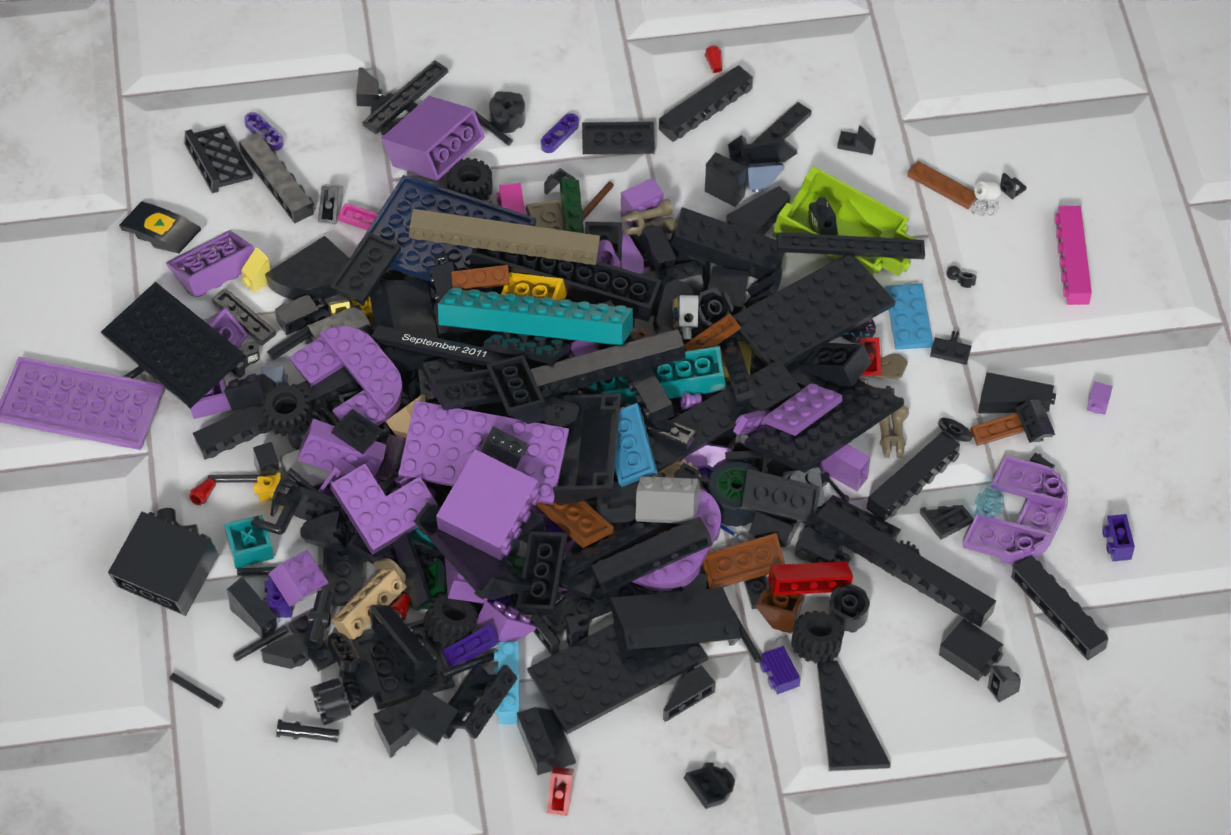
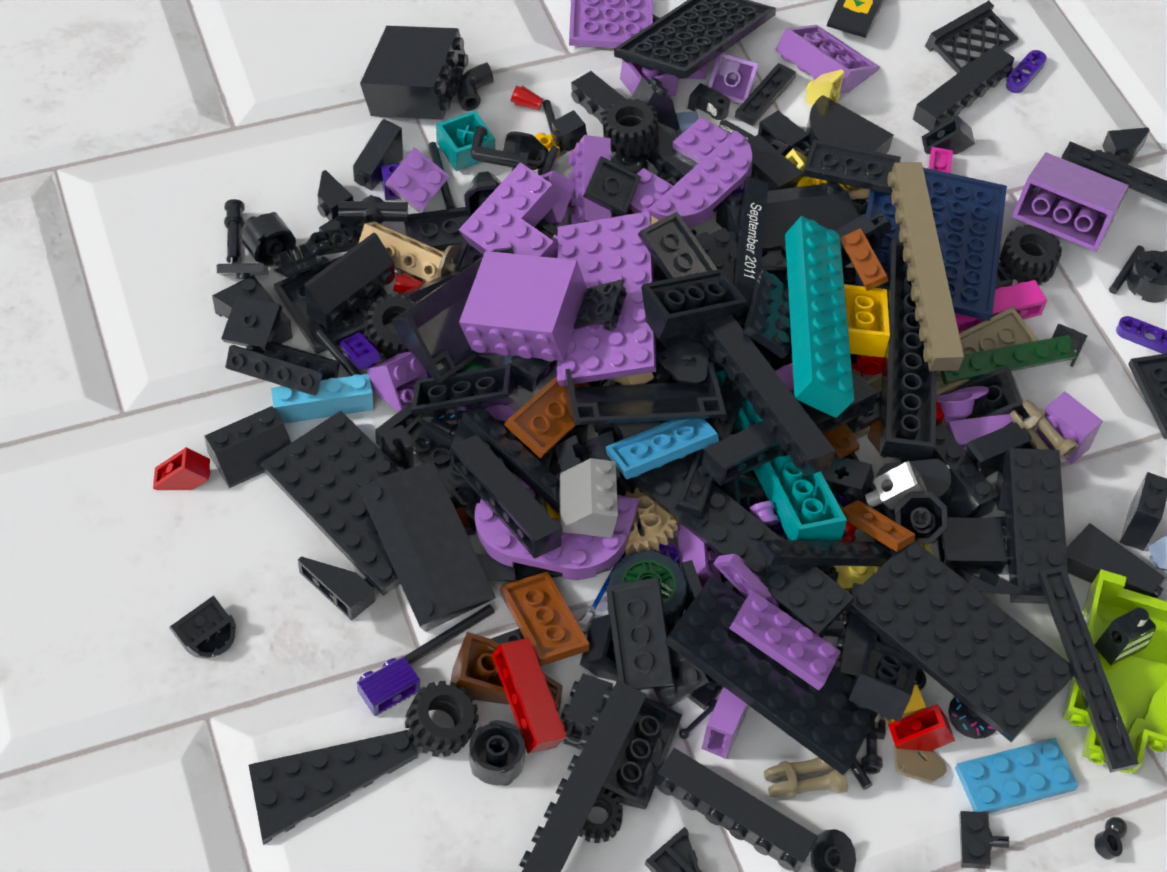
camera: 75 degrees right, 0 degrees up
black bar [170,673,223,709] -> none
black piece [233,626,289,662] -> none
reddish brown bar [582,181,614,221] -> none
black plate [675,462,711,491] -> none
none -> black plate [216,263,269,279]

